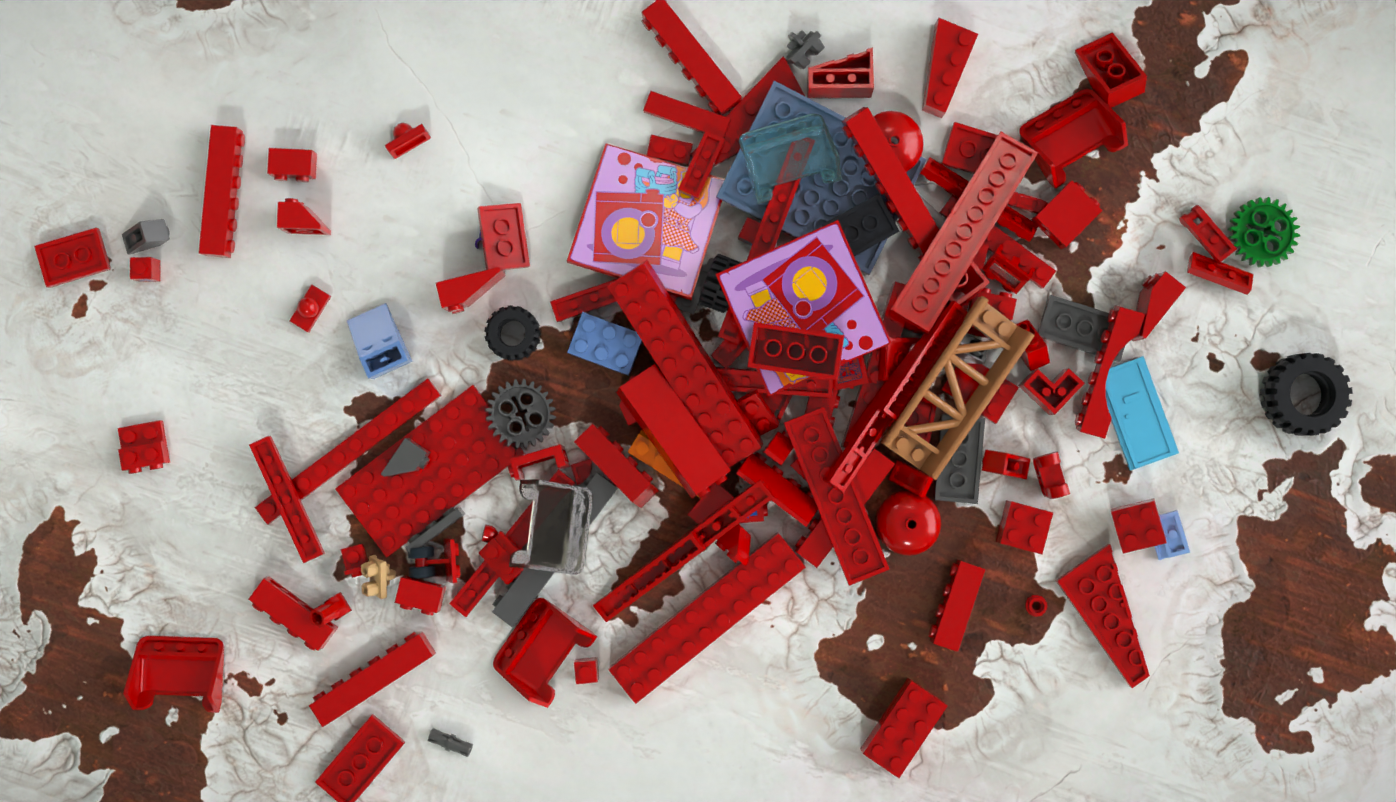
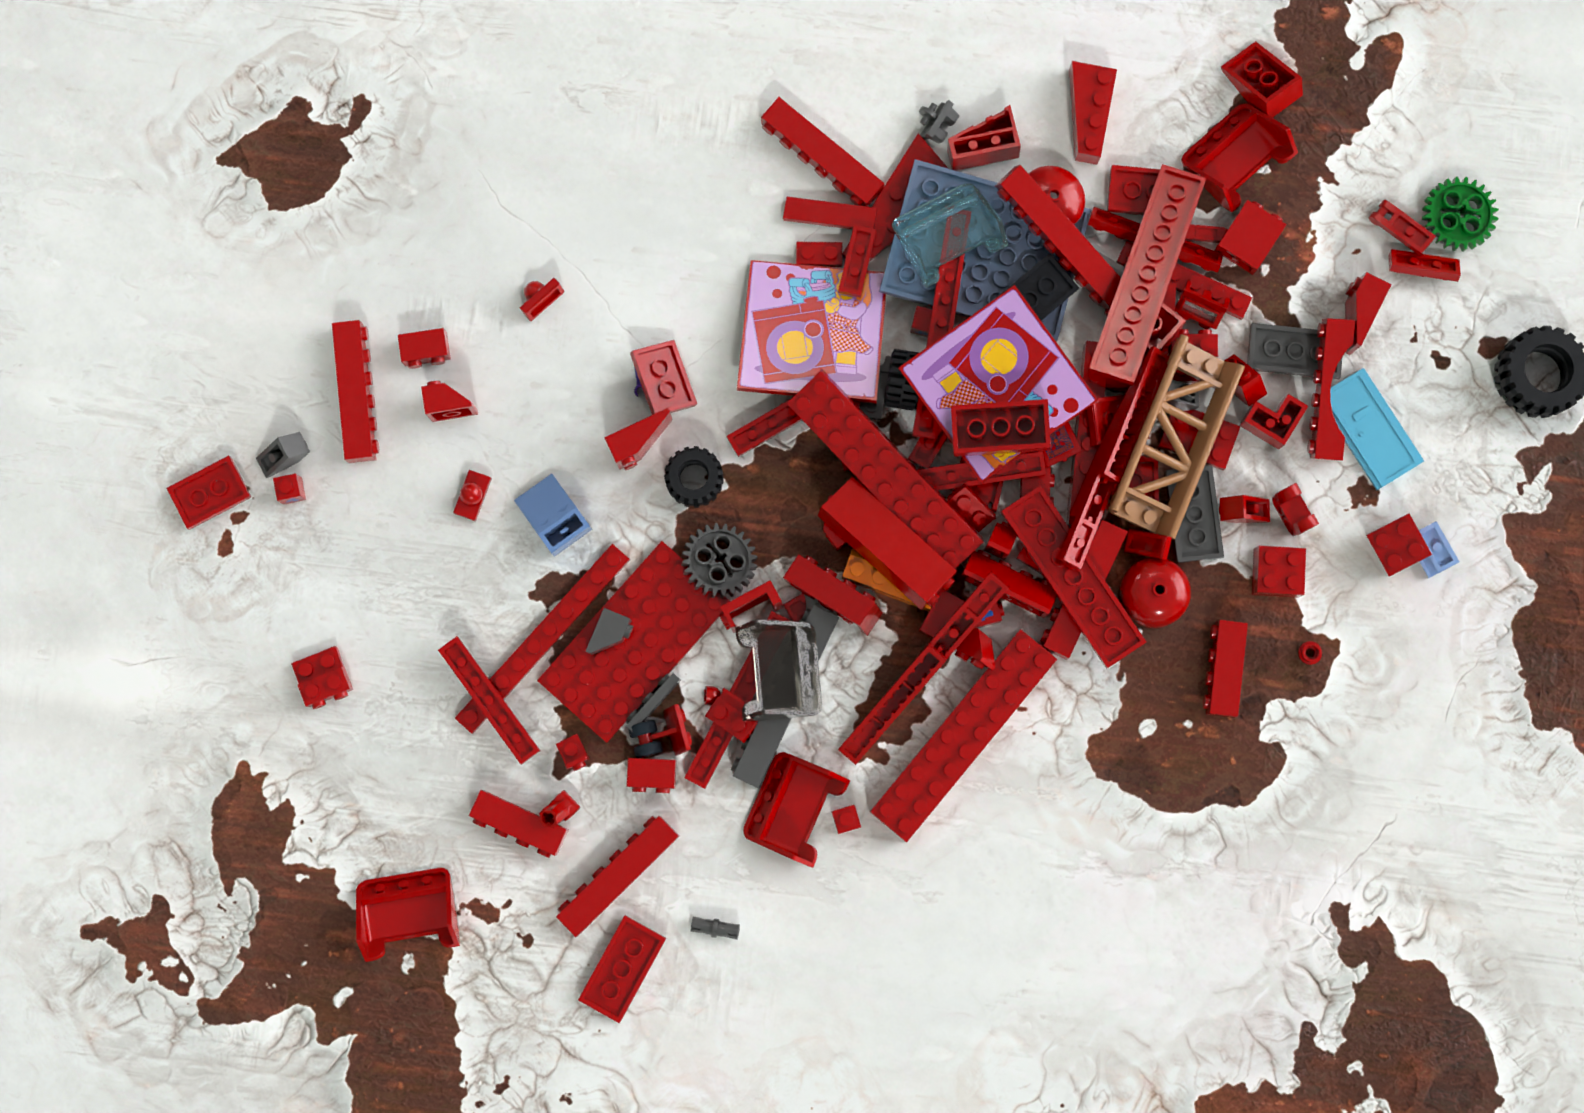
camera: 10 degrees left, 5 degrees down
tan hips [361,555,396,599] -> none
medium blue brick [567,312,642,376] -> none
red brick [860,678,948,778] -> none
red wing [1055,544,1150,688] -> none

